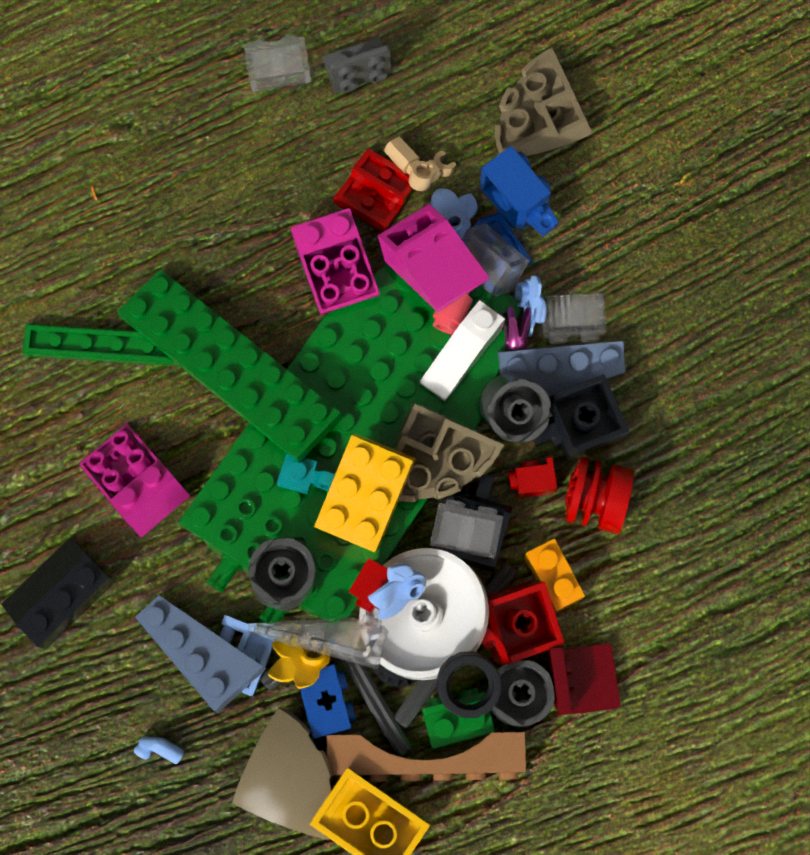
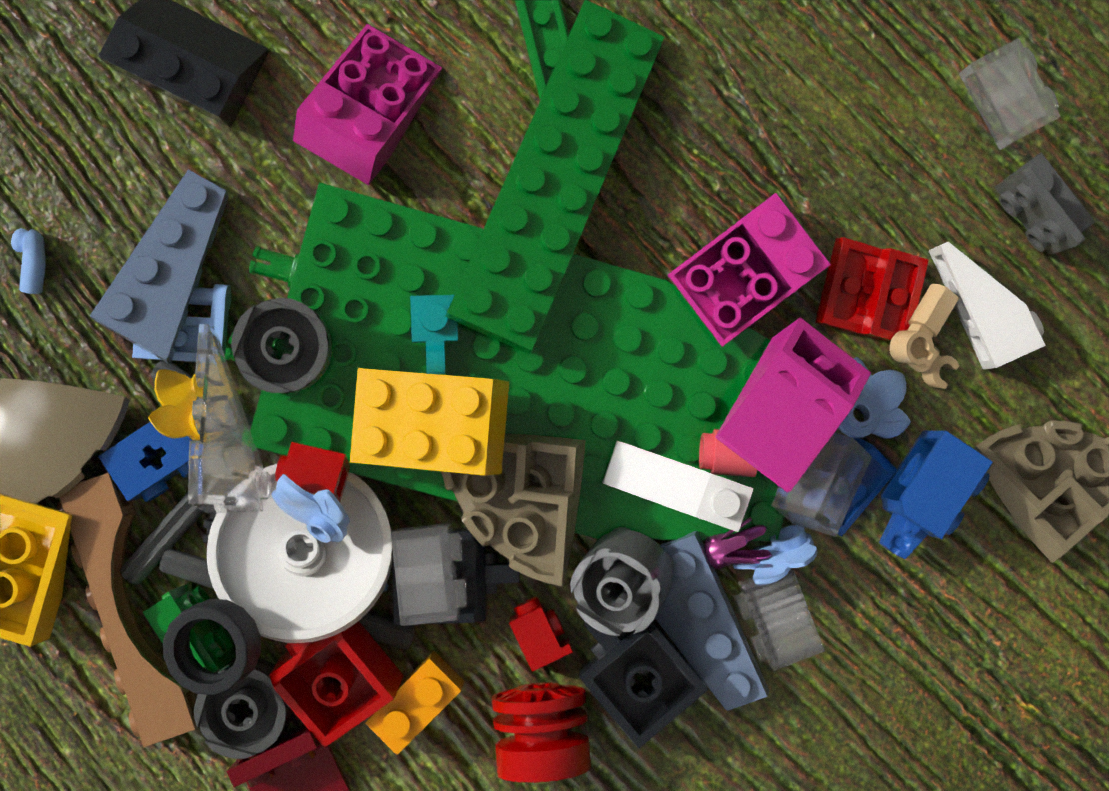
camera: 70 degrees right, 10 degrees up
none -> white slope [929,242,1045,370]

